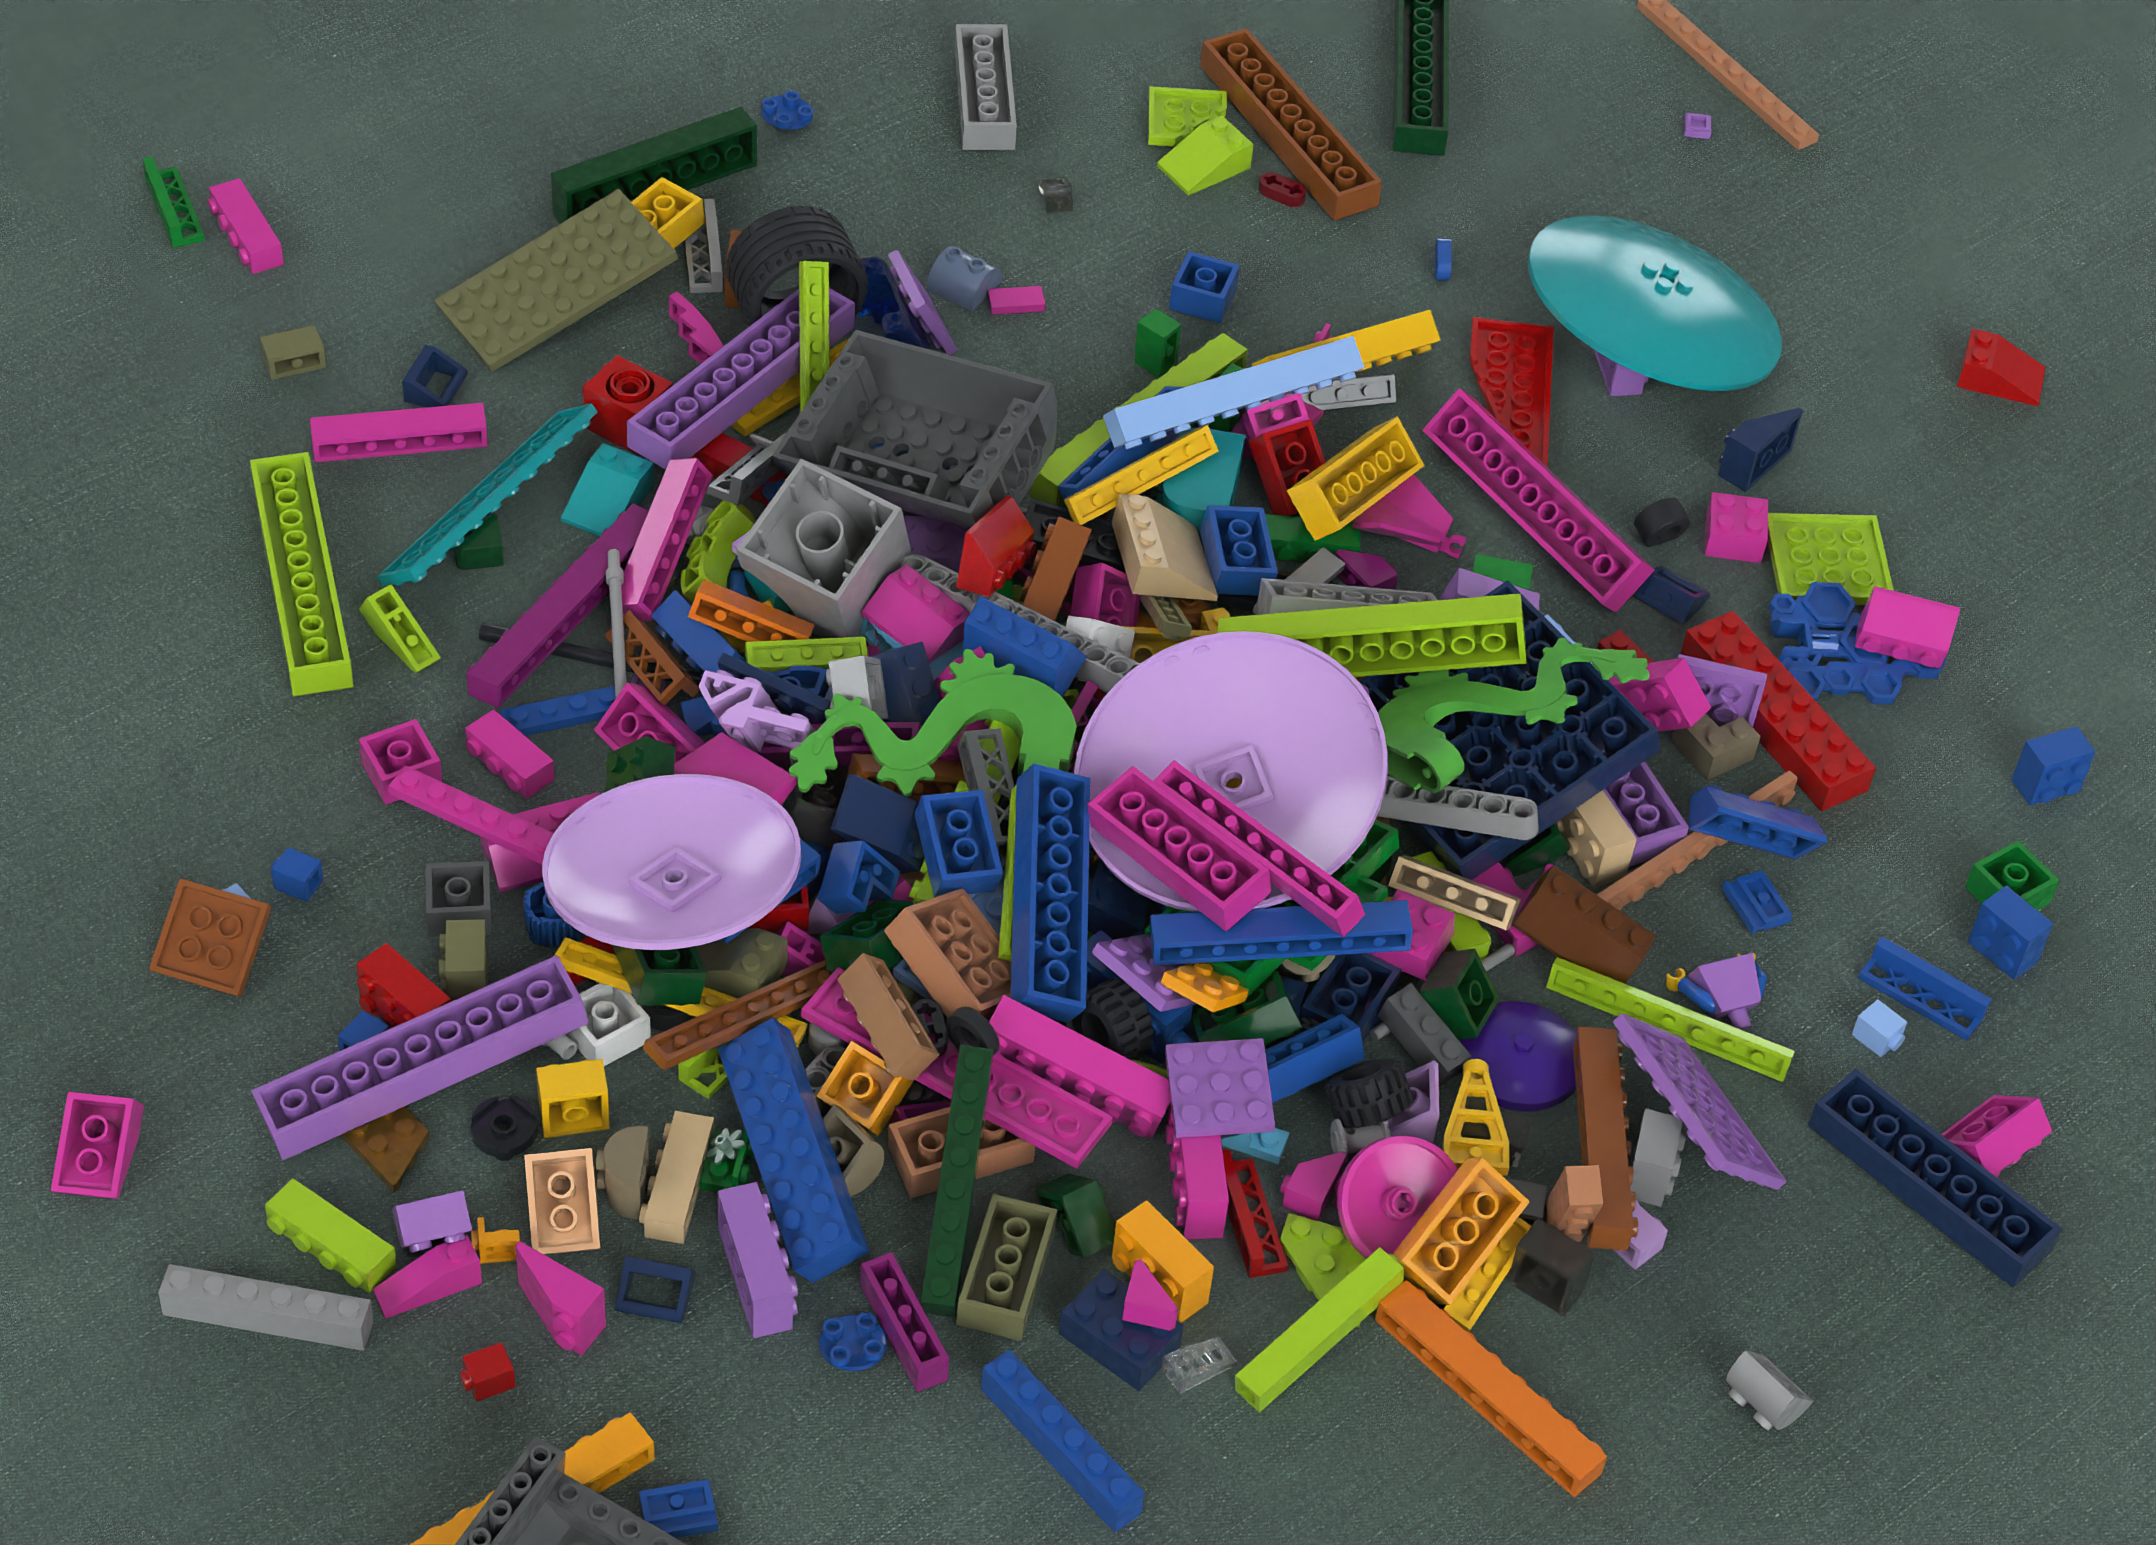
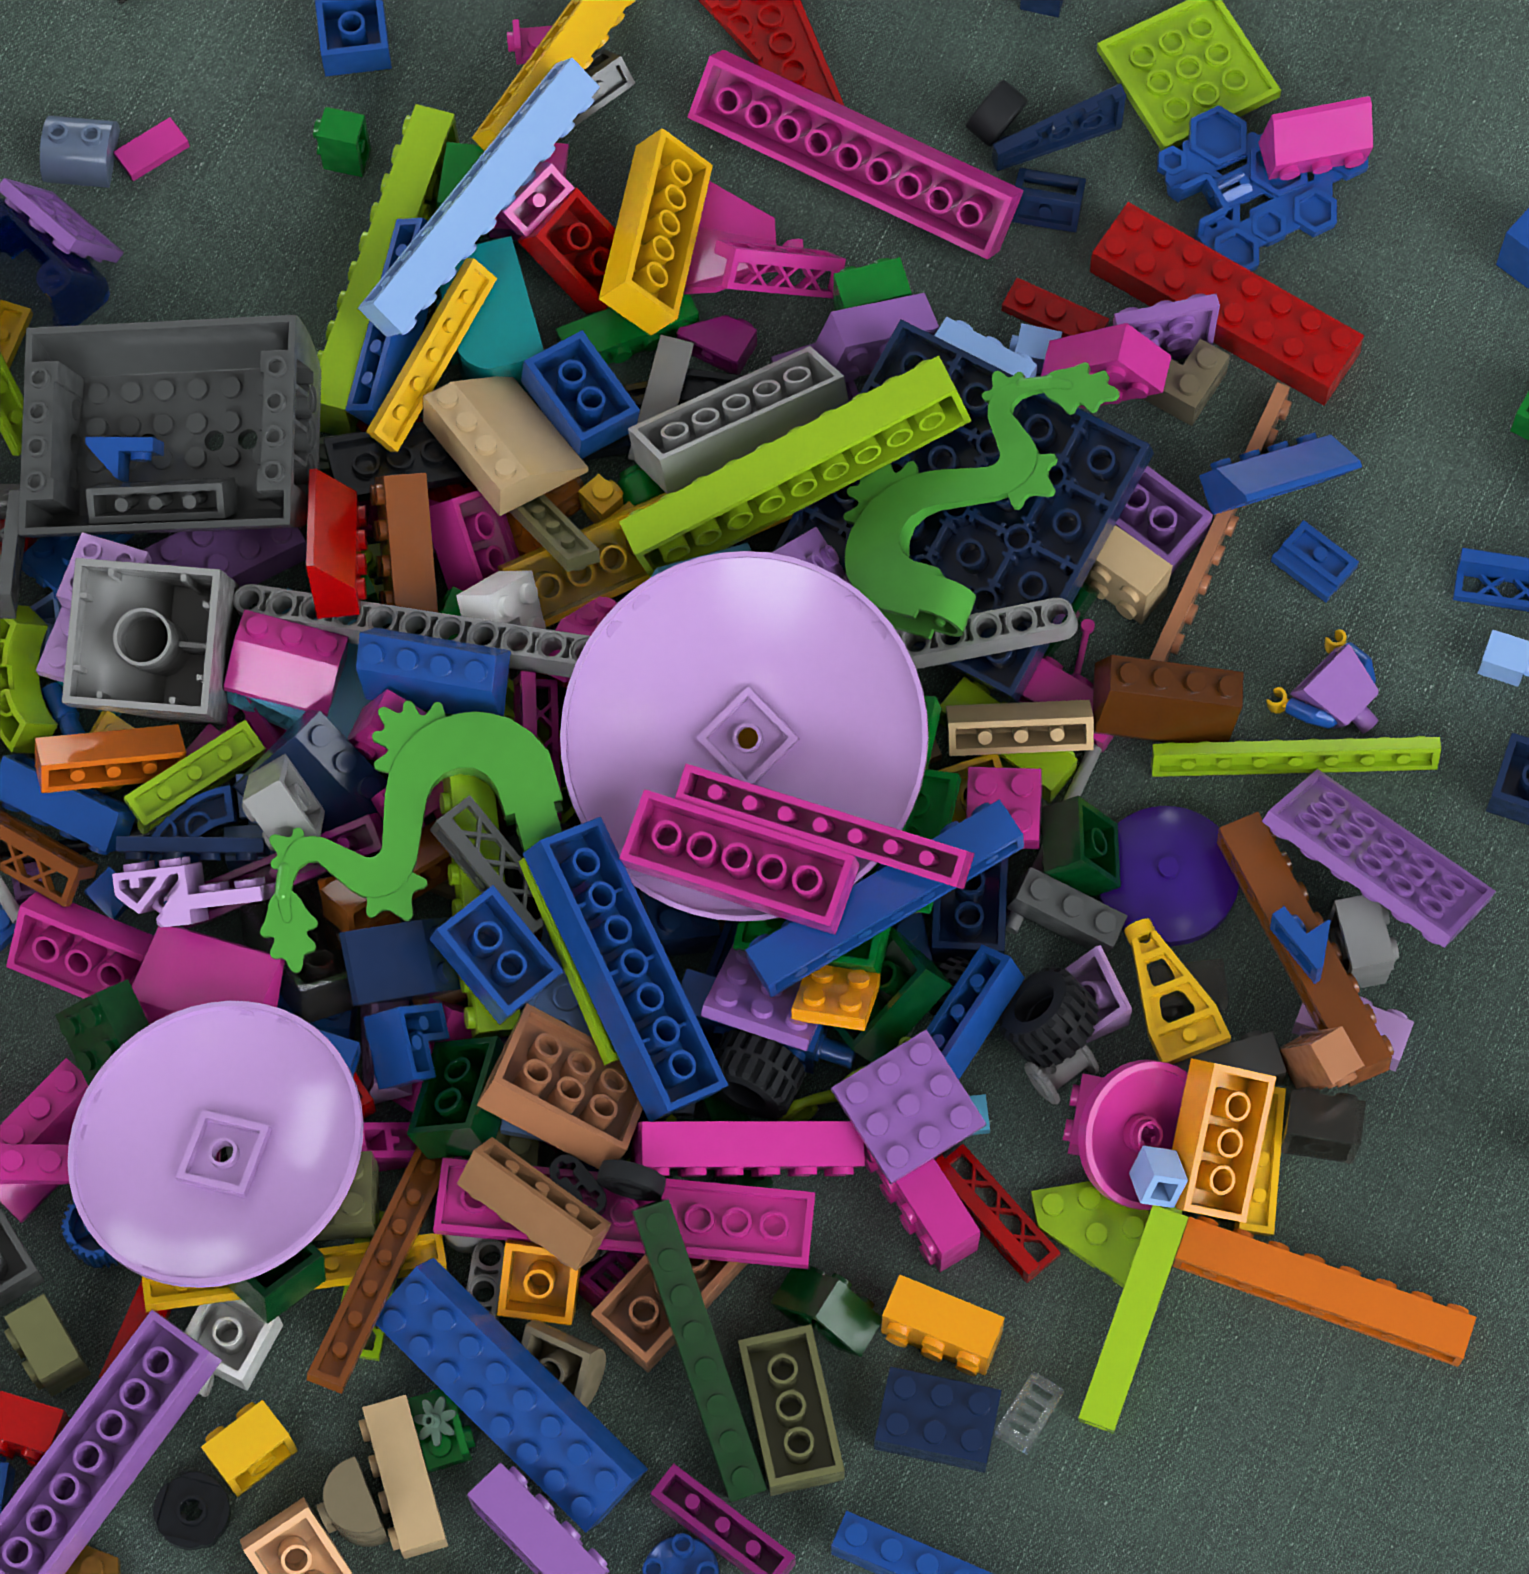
camera: 20 degrees left, 20 degrees up
dark pink slope [1122,1259,1178,1331] -> none
dark pink slope [1280,1152,1347,1221] -> none
dark pink brick [1705,492,1768,563] -> none
none -> blue slope [85,437,164,482]
none -> dark pink fence [714,239,846,299]
none -> dark blue wing [992,83,1126,172]
none -> light blue brick [1129,1145,1188,1208]
none -> blue slope [1270,906,1331,984]

